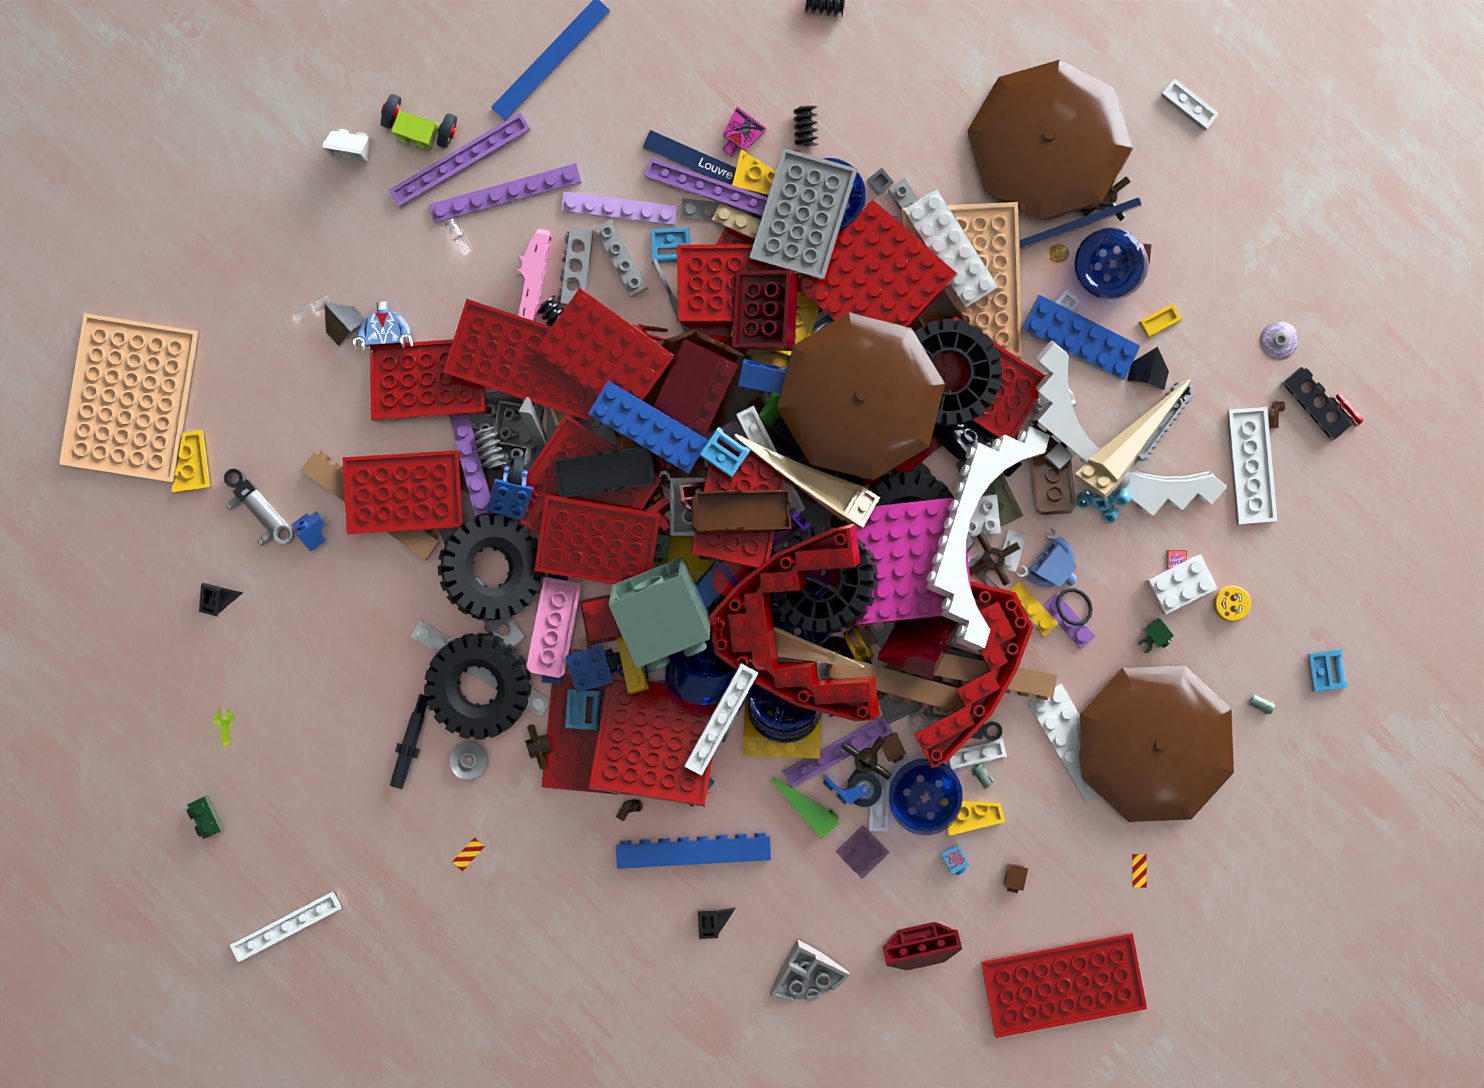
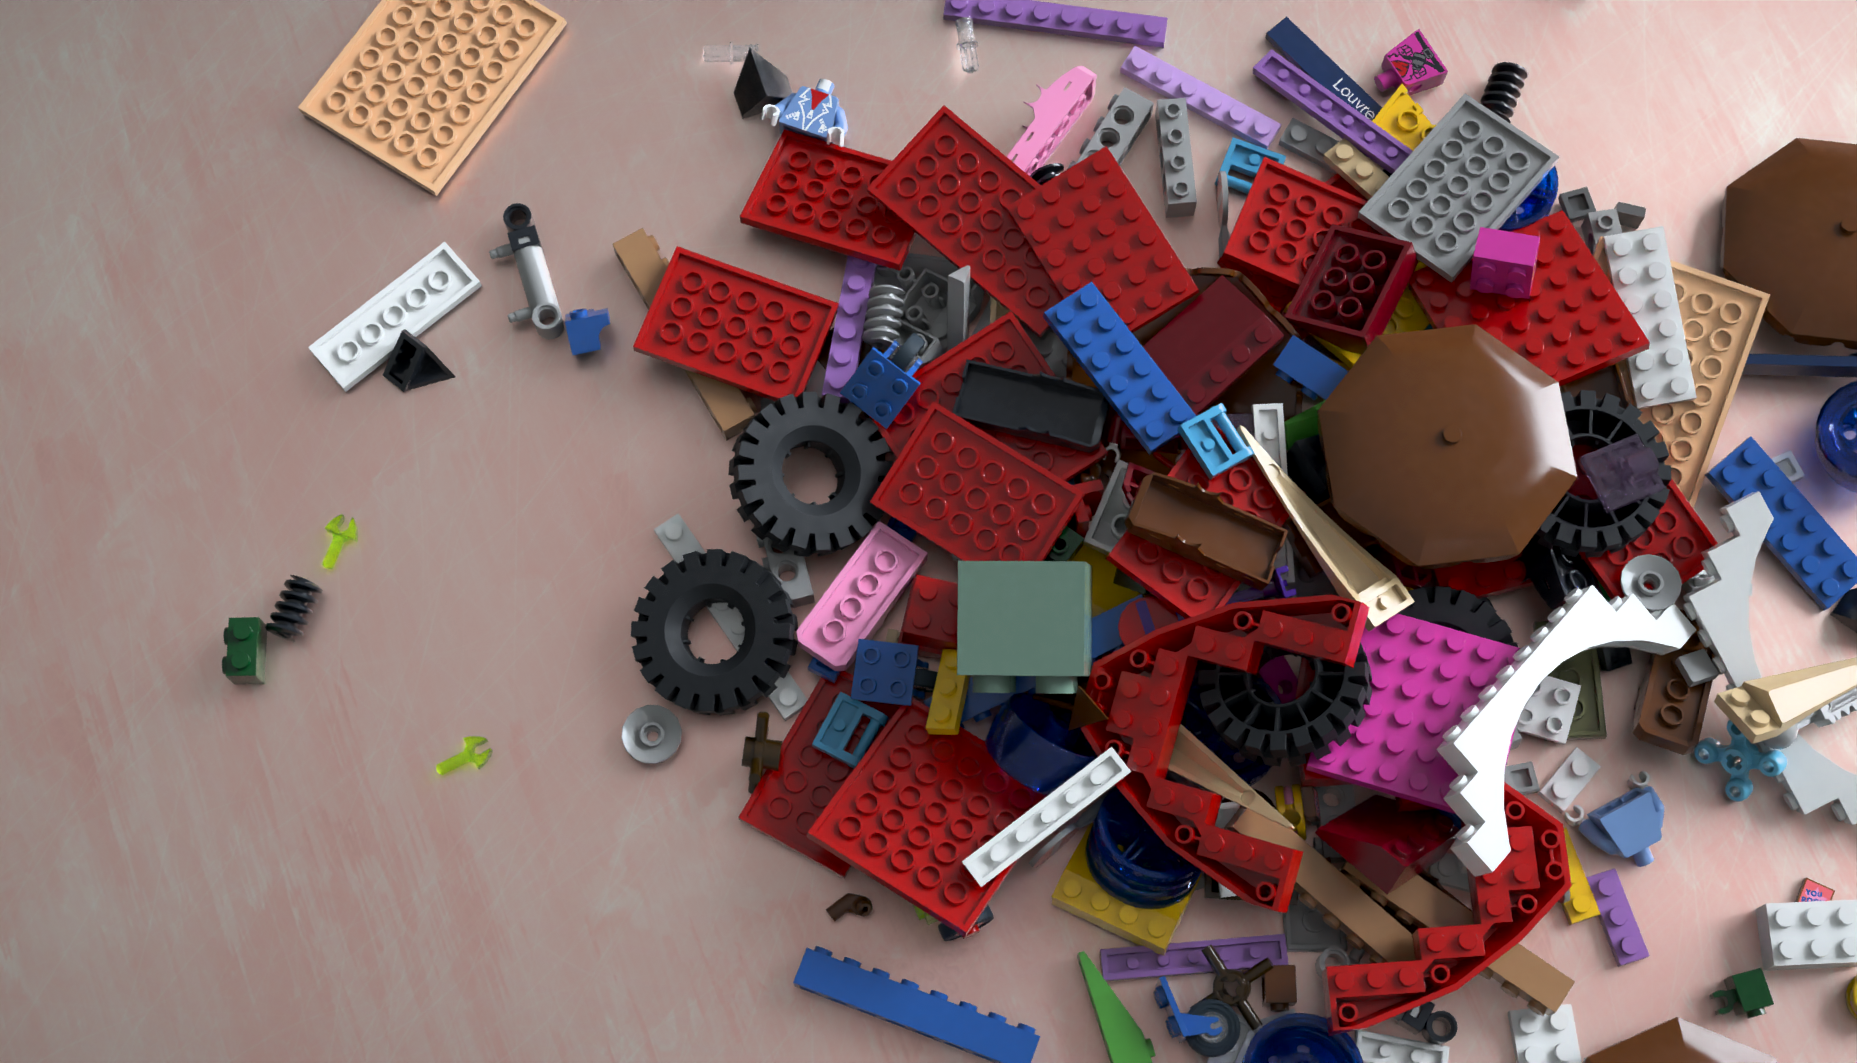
camera: 25 degrees right, 15 degrees down
yellow wing [171,430,210,493] -> none
white plate [230,891,342,962] -> none
black piece [389,694,429,790] -> none
sticker [452,837,485,872] -> none
dark brown bar [969,532,1021,586] -> none
clear yellow plate [1050,244,1069,263] -> none
black piece [1056,588,1093,626] -> none
none -> black piece [265,575,323,642]
none -> white plate [308,242,482,392]
none -> clear neon green bar [436,736,493,775]
none -> reddish brown piece [1032,686,1109,731]
none -> dark pink brick [1470,227,1540,299]
none -> clear purple plate [1580,434,1665,513]
none -> dark grey tile [1614,202,1646,229]
none -> light grey dish [1620,554,1682,611]

